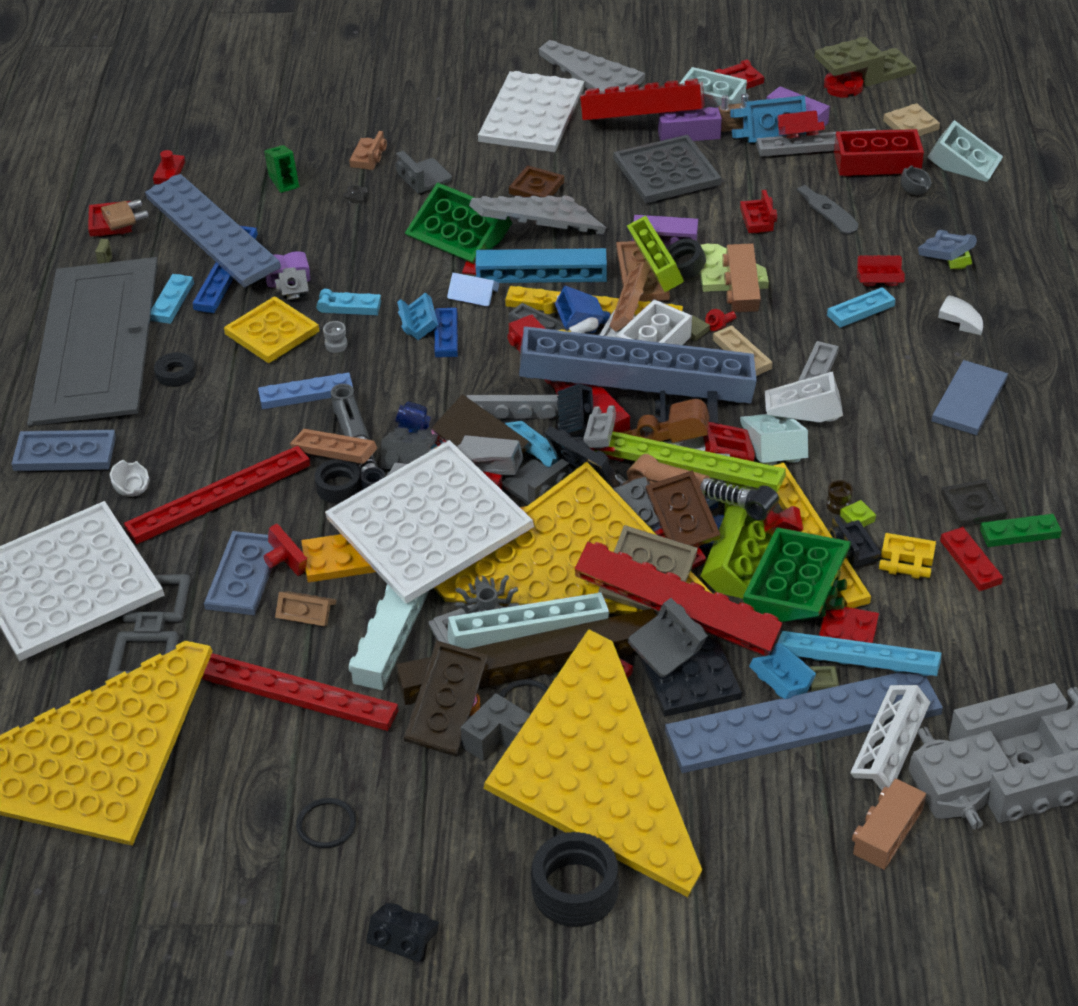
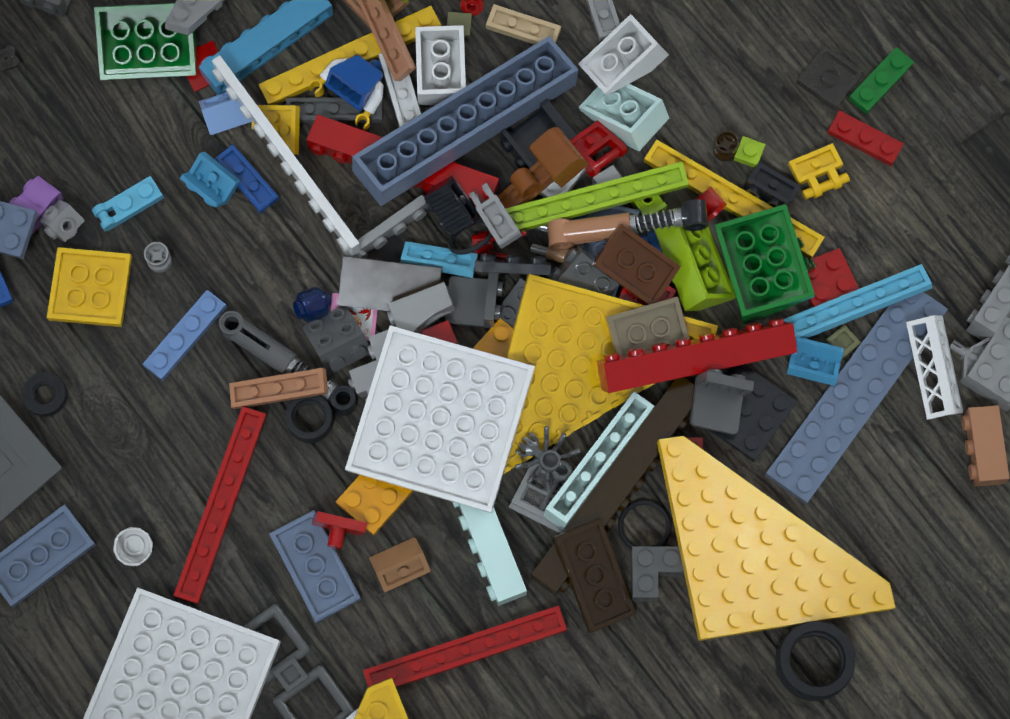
camera: 40 degrees left, 30 degrees up
none -> white plate [212,55,361,256]
none -> yellow plate [251,105,300,155]

